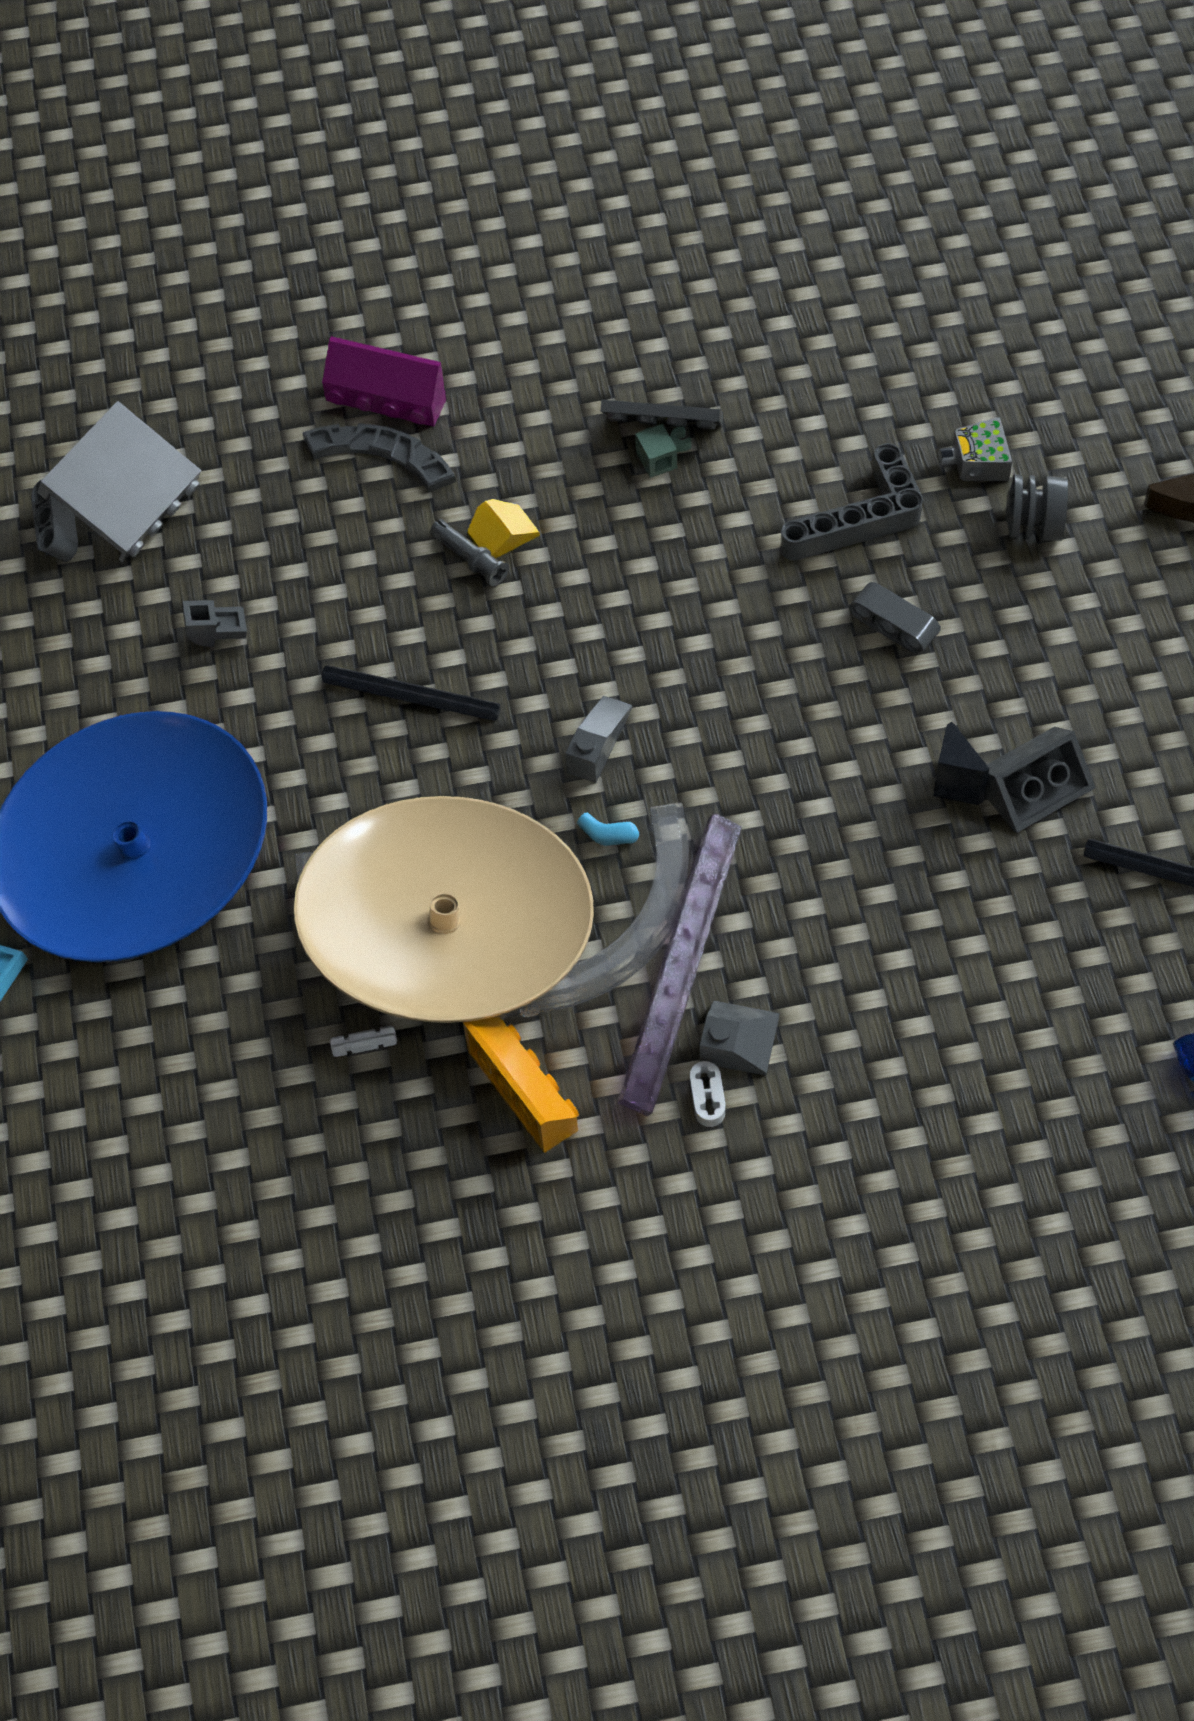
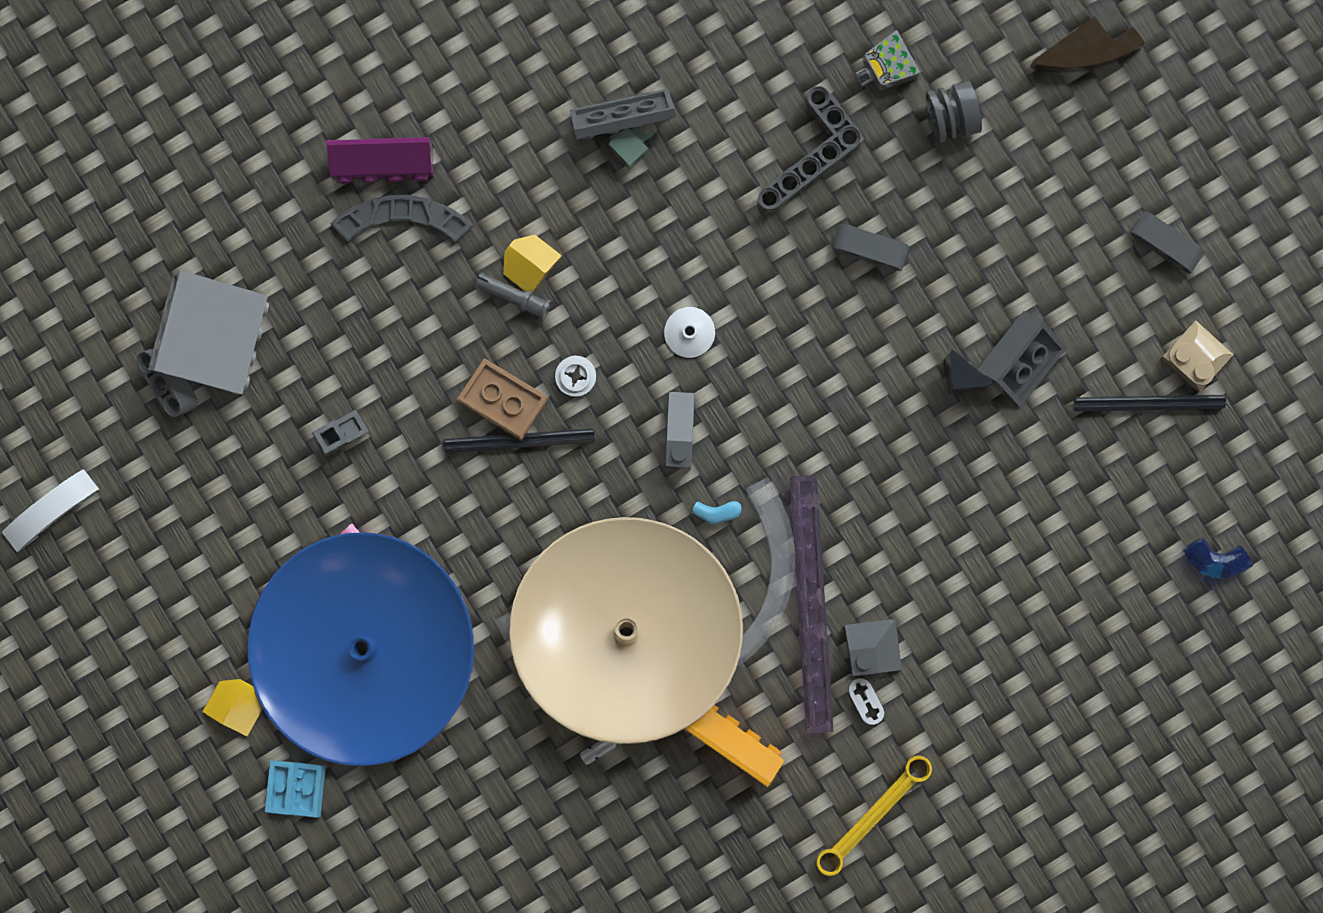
camera: 25 degrees left, 25 degrees up
none -> medium nougat tile [457,358,549,441]
none -> white gear [555,356,596,396]
none -> white dish [664,307,715,358]
none -> yellow piece [816,756,932,876]

